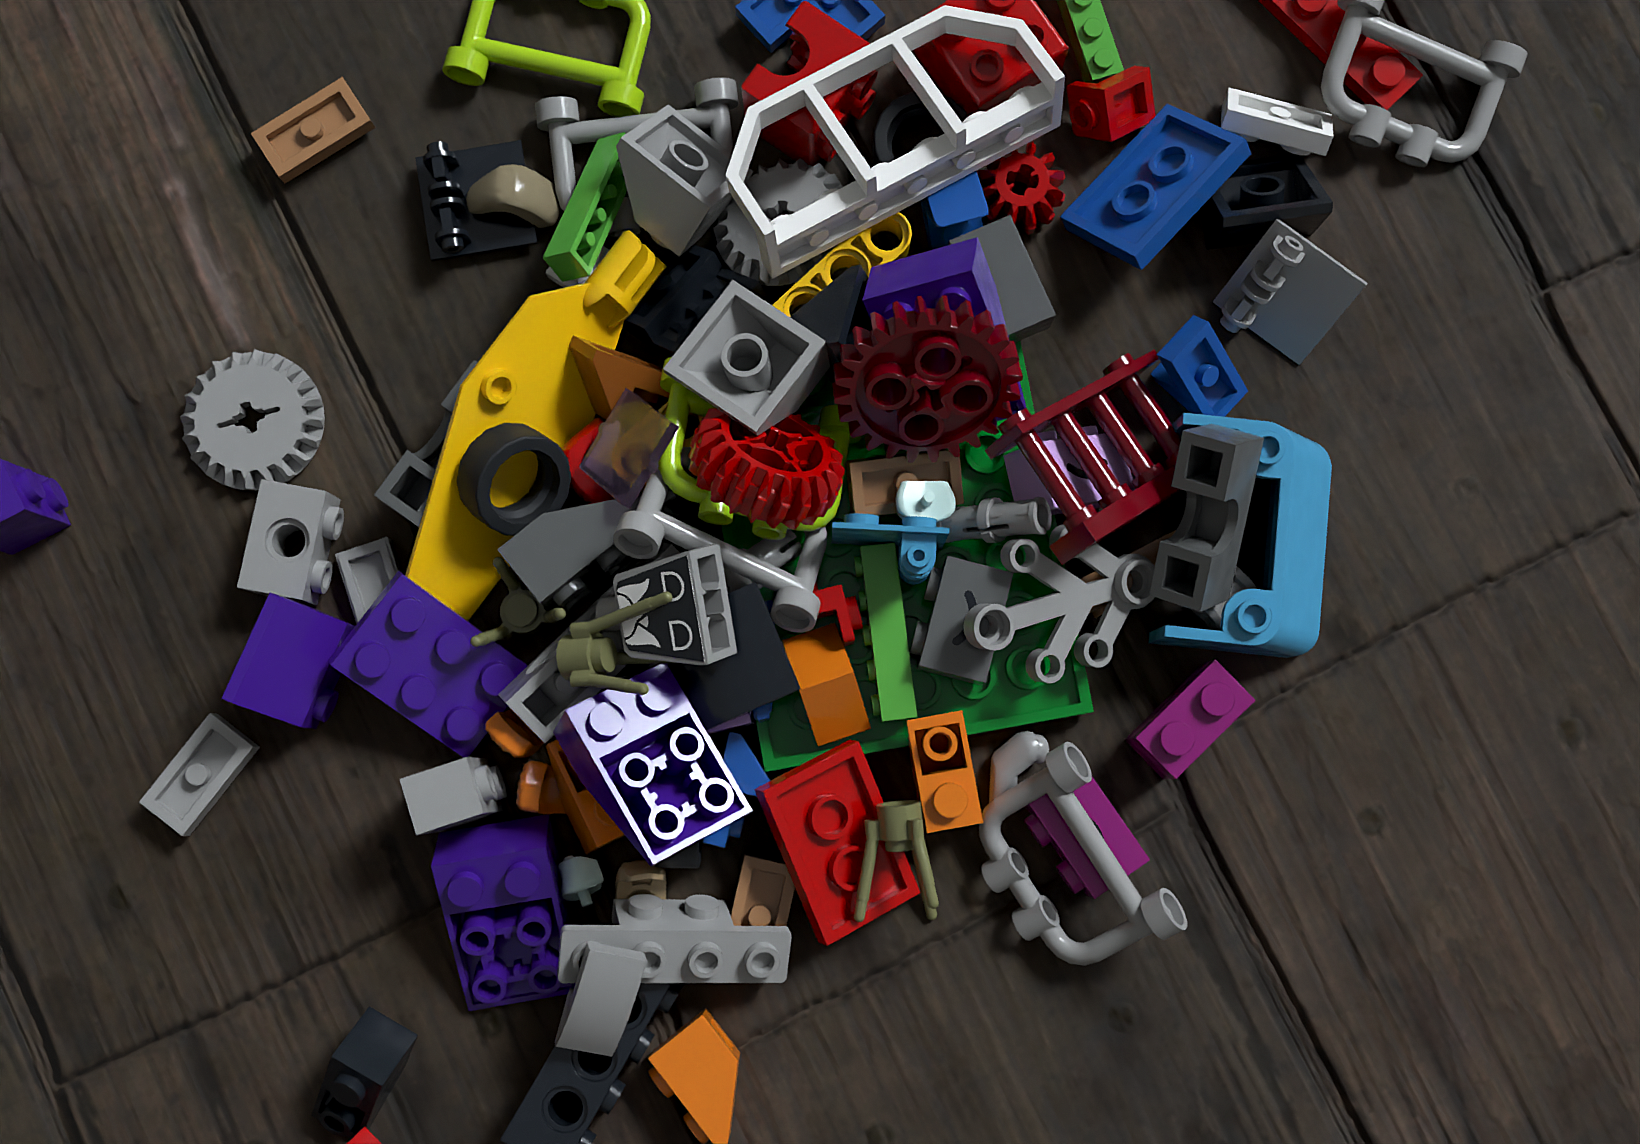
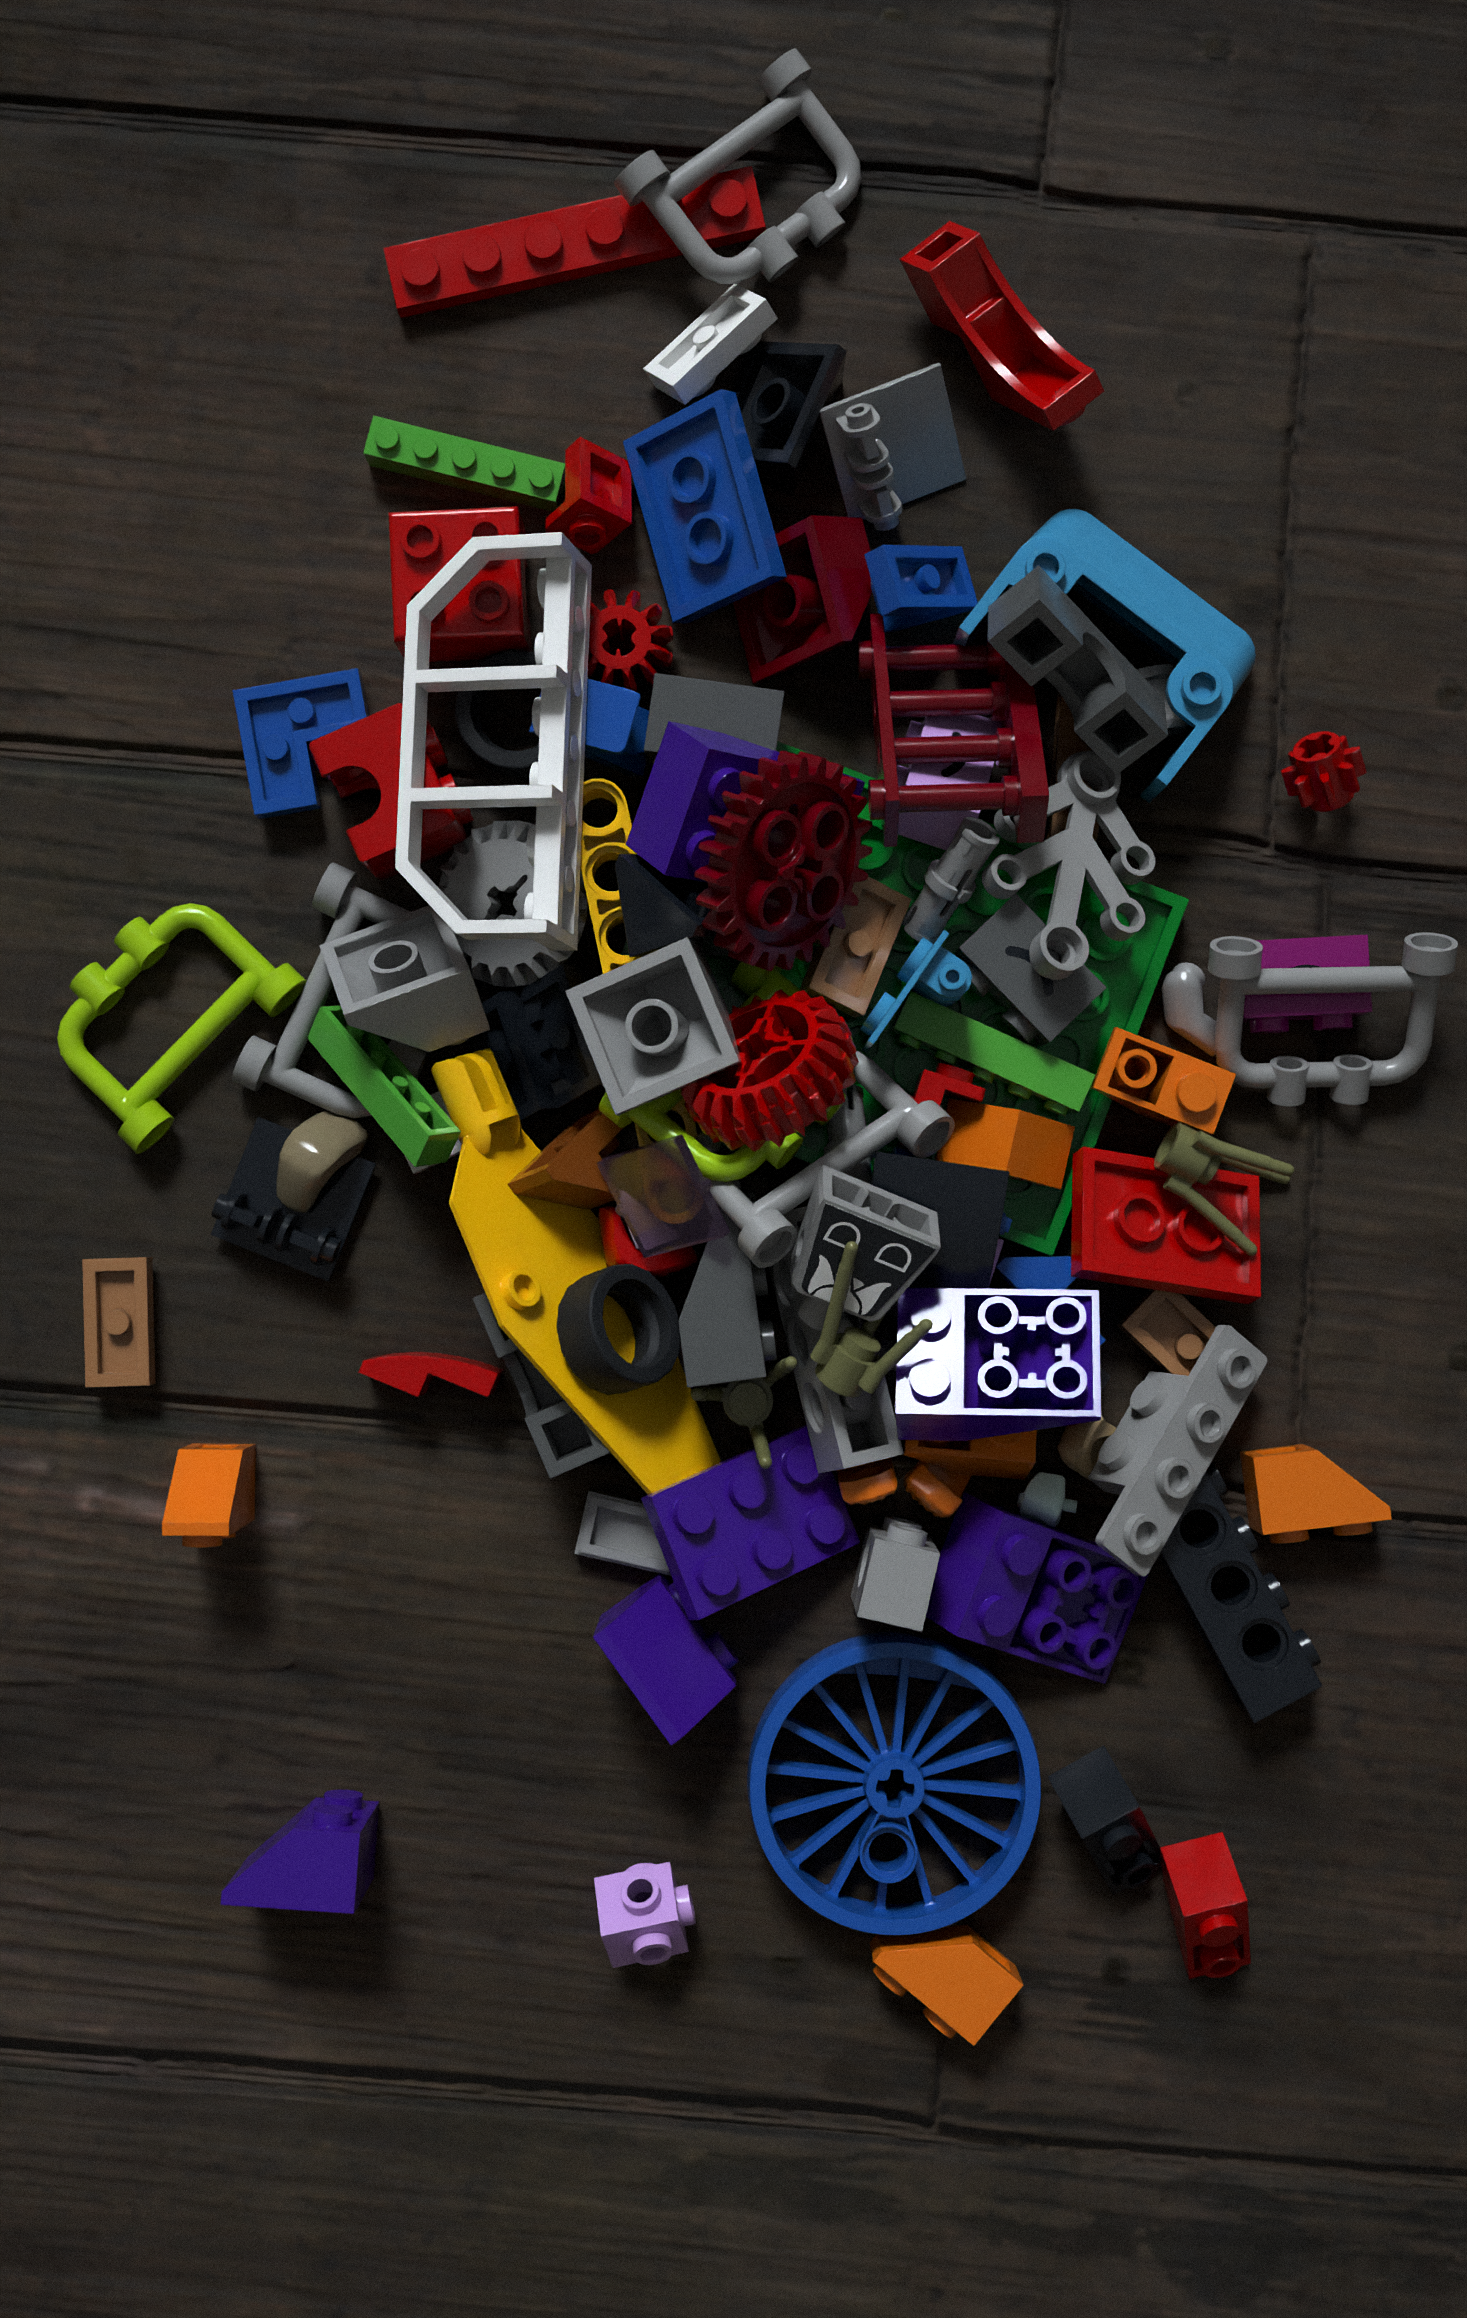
camera: 60 degrees left, 5 degrees up
light grey plate [139,713,260,836] -> none
light grey gear [180,349,325,491] -> none
light grey brick [237,479,344,605] -> none
light grey slope [555,941,647,1057] -> none
light aqua piece [896,481,956,522] -> none
magenta brick [1125,659,1256,779] -> none
none -> orange slope [162,1443,256,1548]
none -> red slope [358,1352,504,1397]
none -> lavender brick [594,1862,696,1968]
none -> dark red slope [733,515,872,683]
none -> blue piece [747,1632,1041,1935]
none -> orange slope [870,1925,1024,2046]
none -> red arch [899,221,1104,431]
none -> red gear [1281,731,1367,812]

